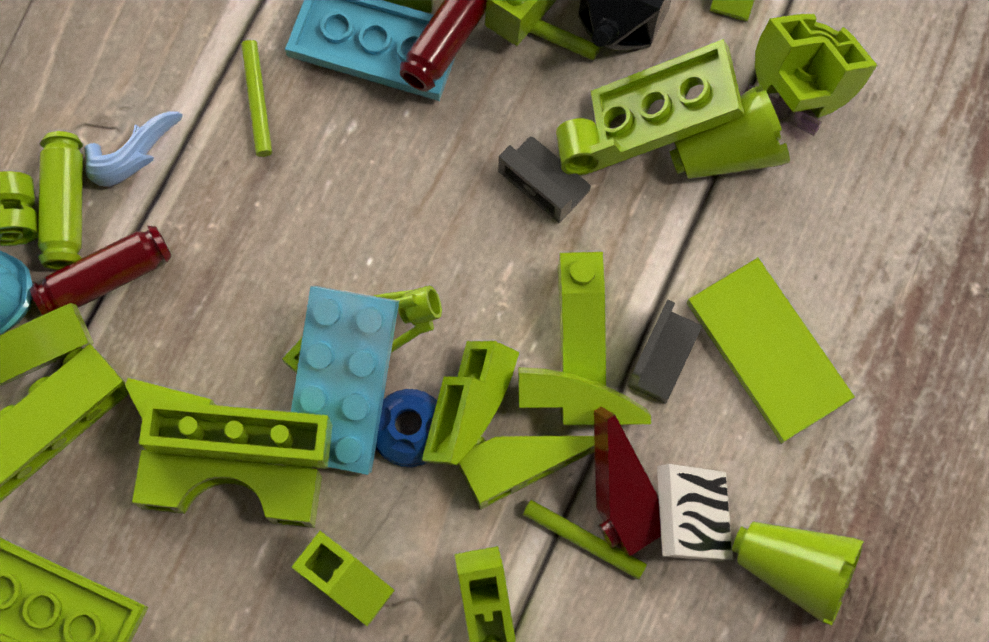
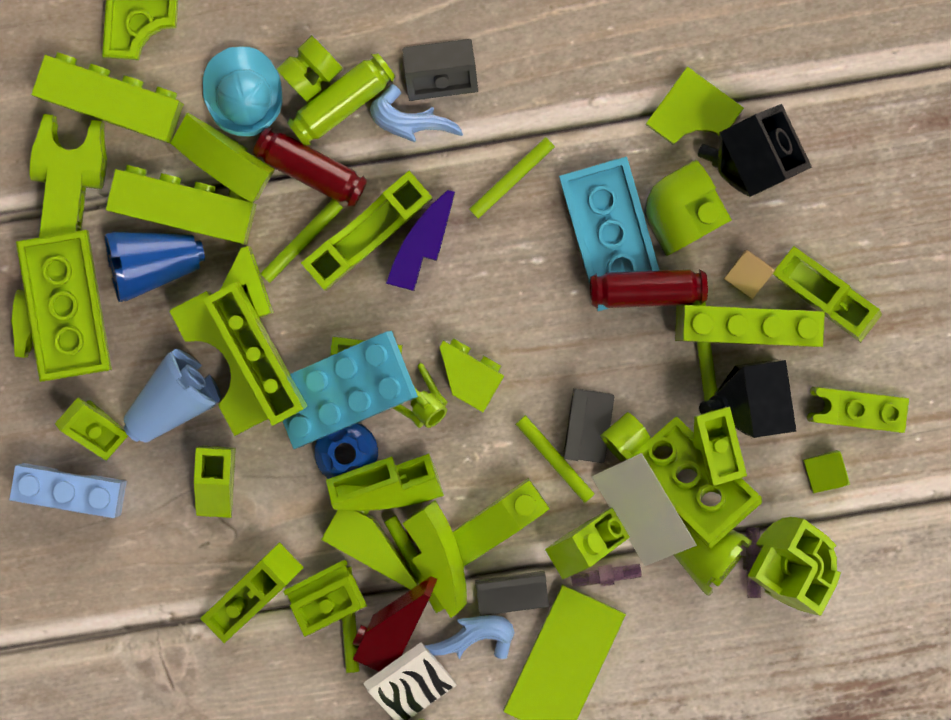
camera: 60 degrees right, 15 degrees up
none -> blue cone [105,232,205,302]
none -> light blue cone [124,349,221,443]
none -> lime bar [260,199,343,283]
none -> lime plate [283,560,367,637]
none -> lime arch [301,170,433,291]
none -> lime bar [384,515,444,613]
none -> dark purple slope [386,190,455,291]
none -> dark grey panel [402,39,479,101]
none -> light blue piece [425,615,515,659]
none -> lime slope [440,338,504,412]
none -> lime bar [515,415,595,503]
none -> lime slope [545,508,630,579]
none -> bar [571,564,642,588]
none -> white sticker [591,453,697,566]
none -> lime slope [693,407,747,486]

